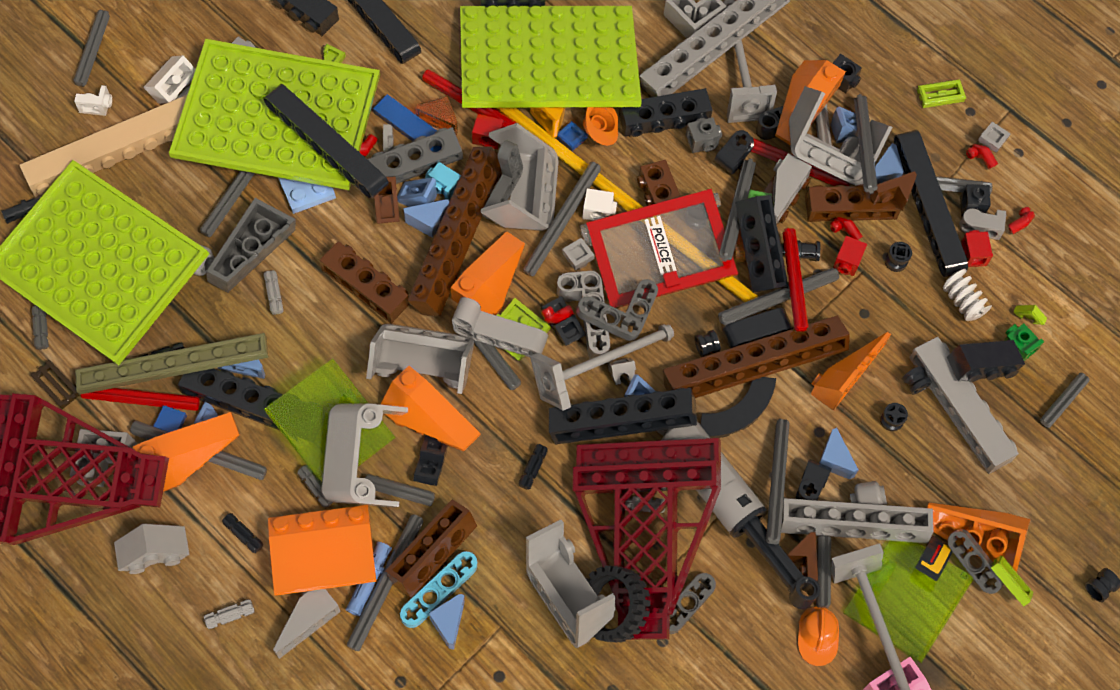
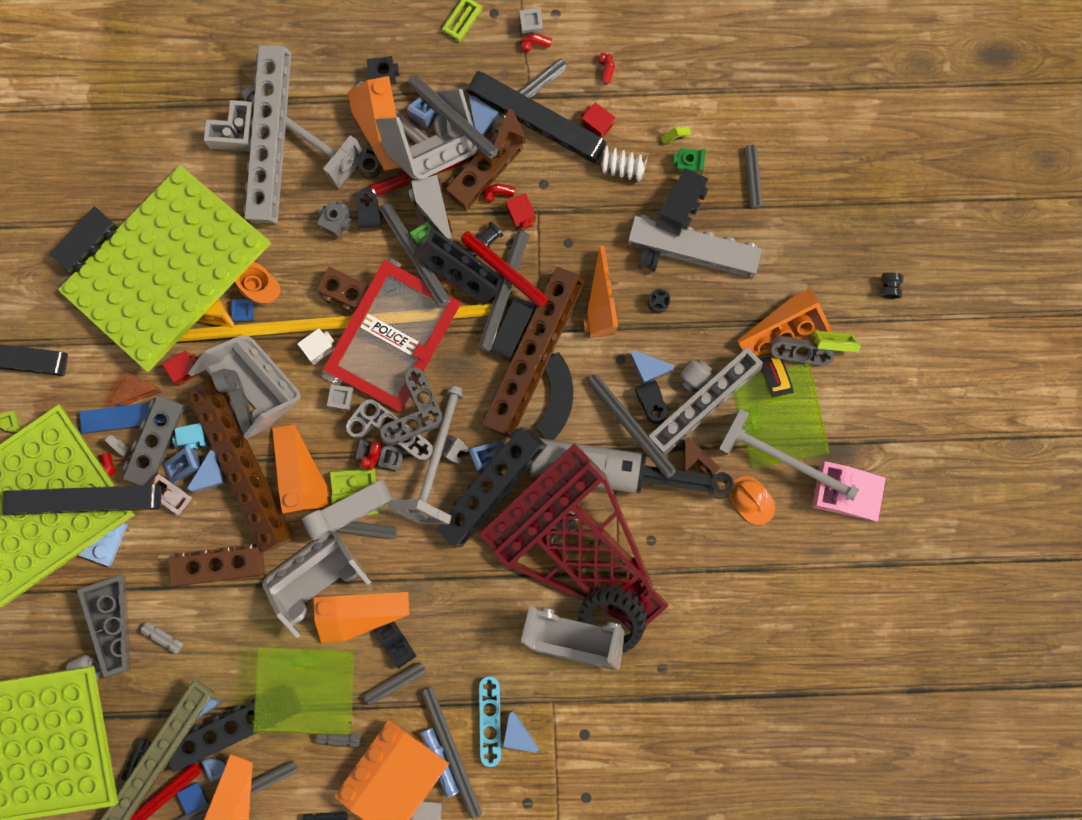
camera: 45 degrees left, 15 degrees up
dark grey axle [200,170,255,237] -> none
light grey windscreen [321,404,408,508] -> none
reddish brown brick [385,499,477,598] -> none
red axle [422,69,516,127] -> none
black axle [519,444,548,490] -> none
dark grey axle [523,162,601,277] -> none
black brick [619,88,713,137] -> none
dark grey beam [669,573,716,634] -> none
black wheel [694,330,721,357] -> none
dark grey axle [816,536,831,608] -> none
black wheel [885,242,912,272] -> none
light grey leg [959,209,1006,240] -> none
black brick [960,184,991,217] -> none

